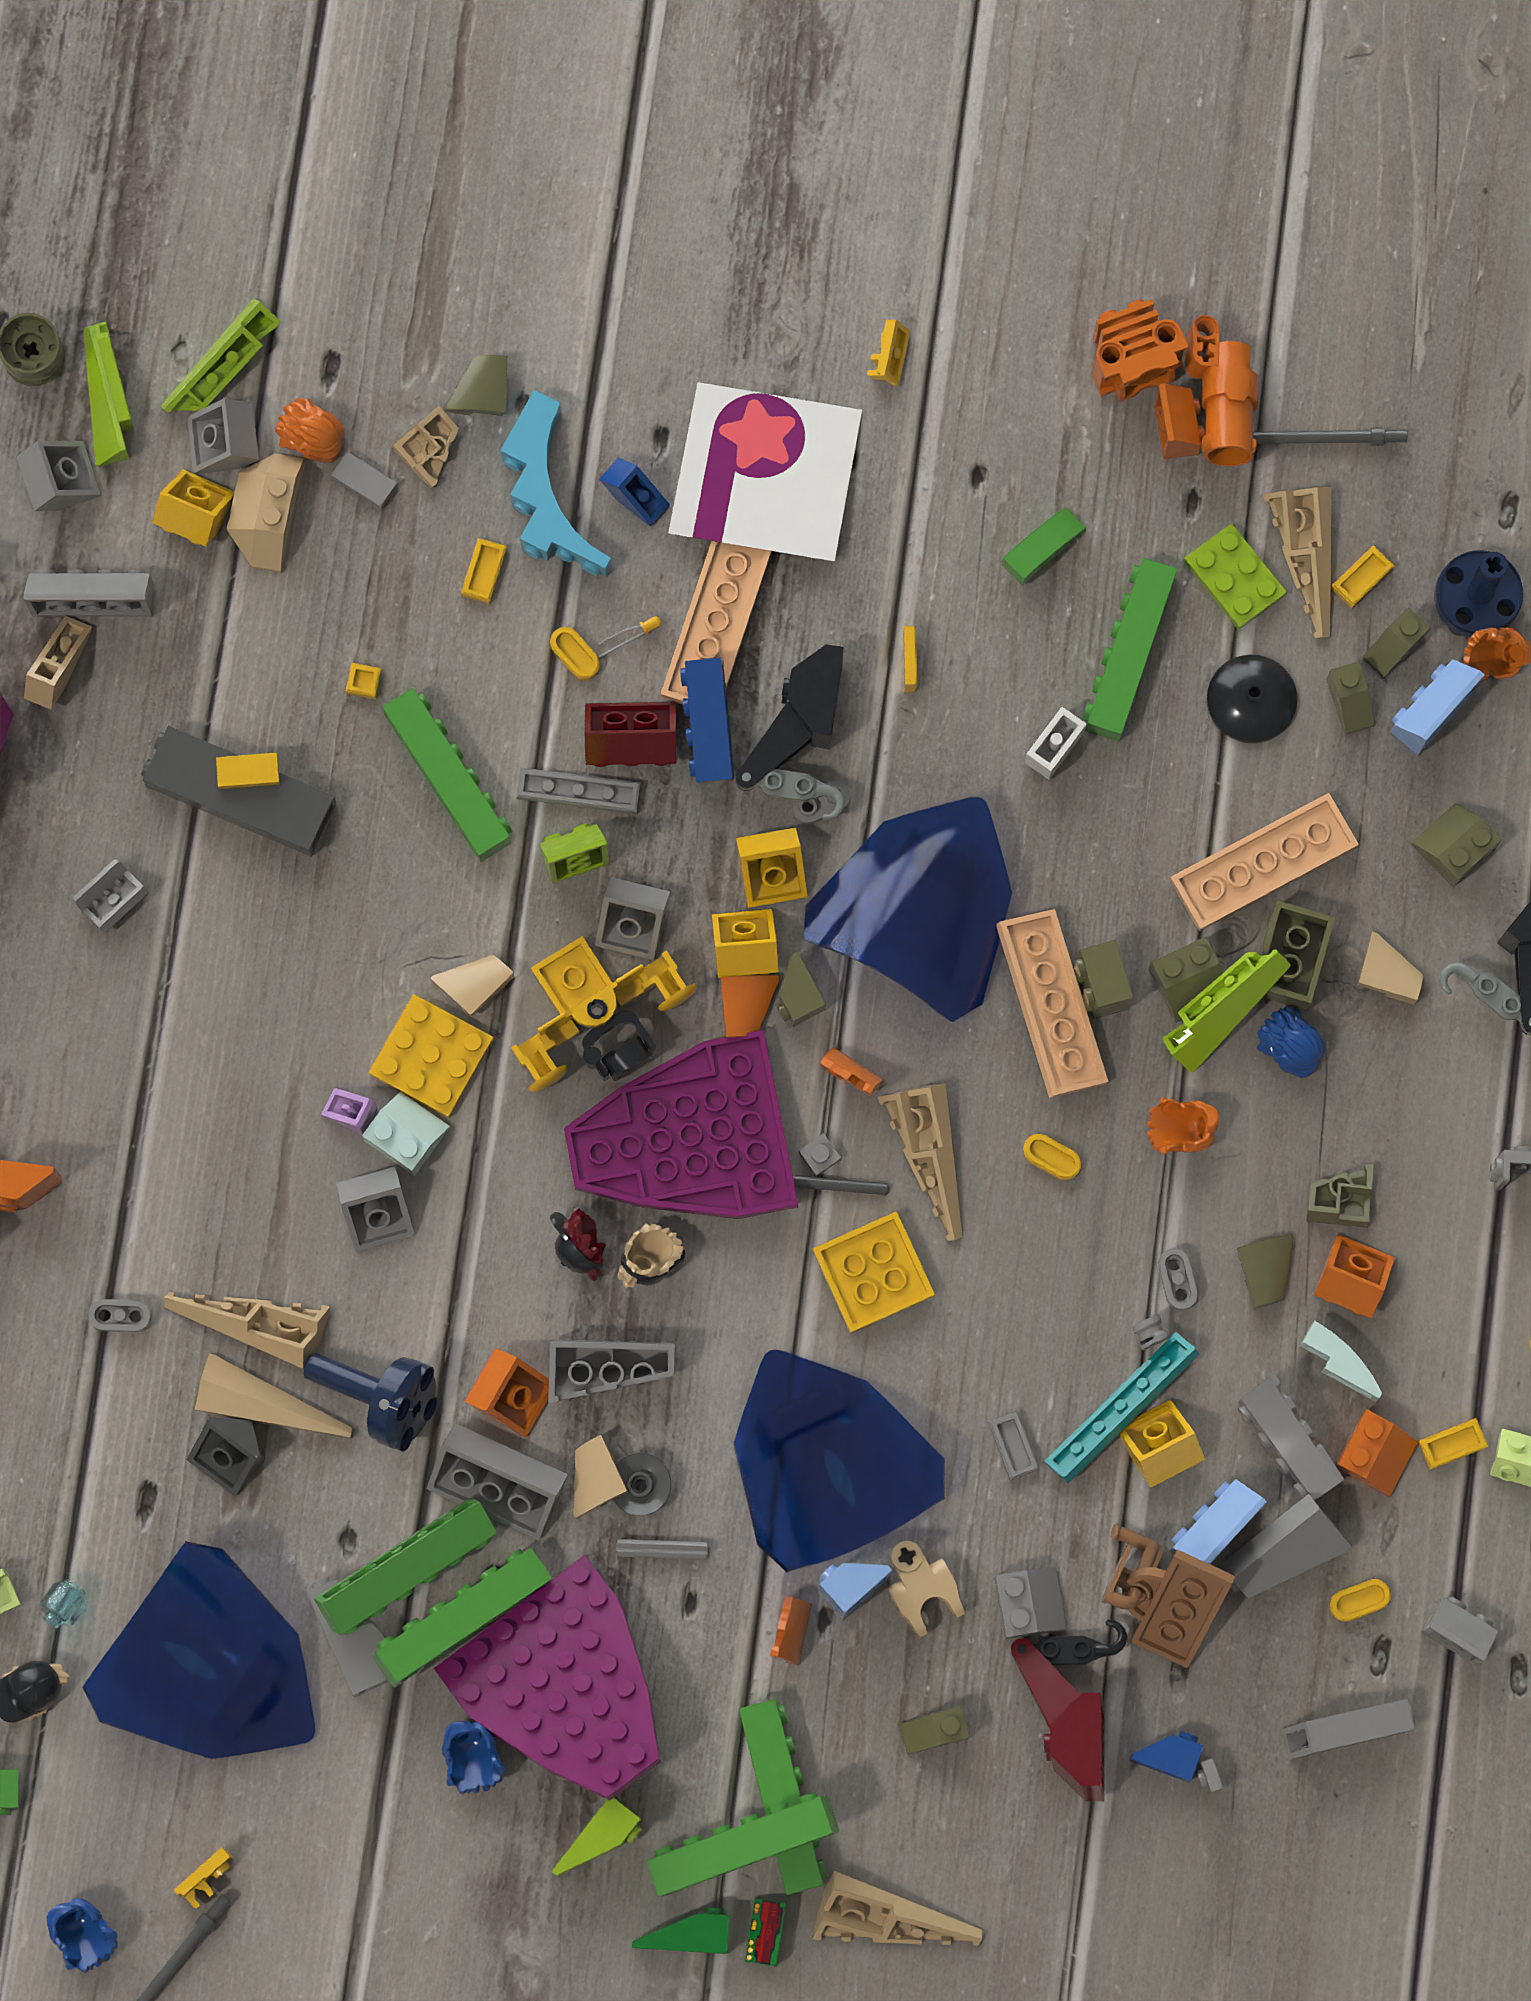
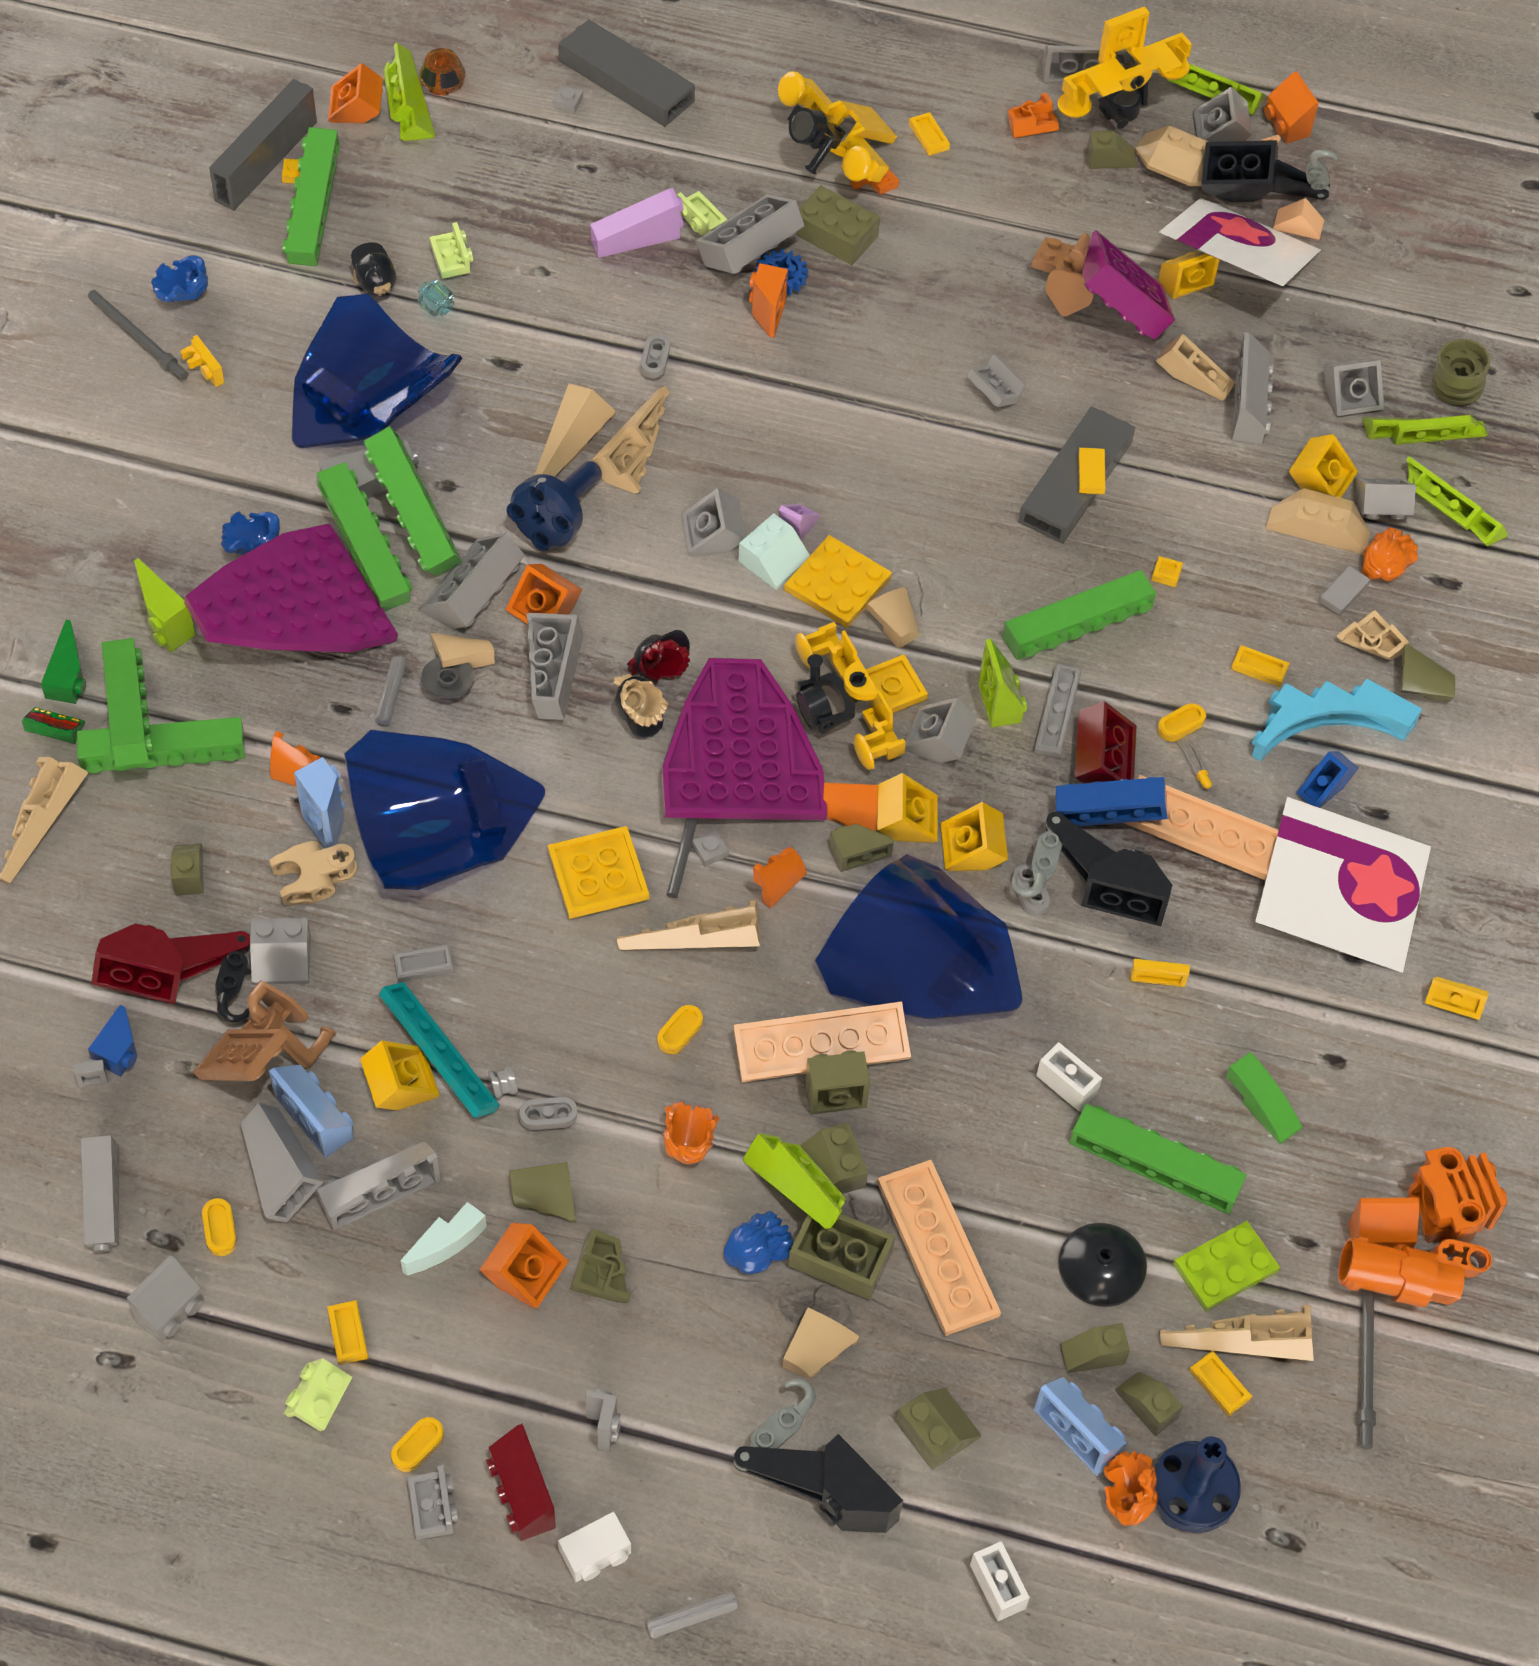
camera: 95 degrees right, 20 degrees down
dark grey slope [186,1417,265,1497] -> none
orange slope [1335,1409,1418,1497] -> none

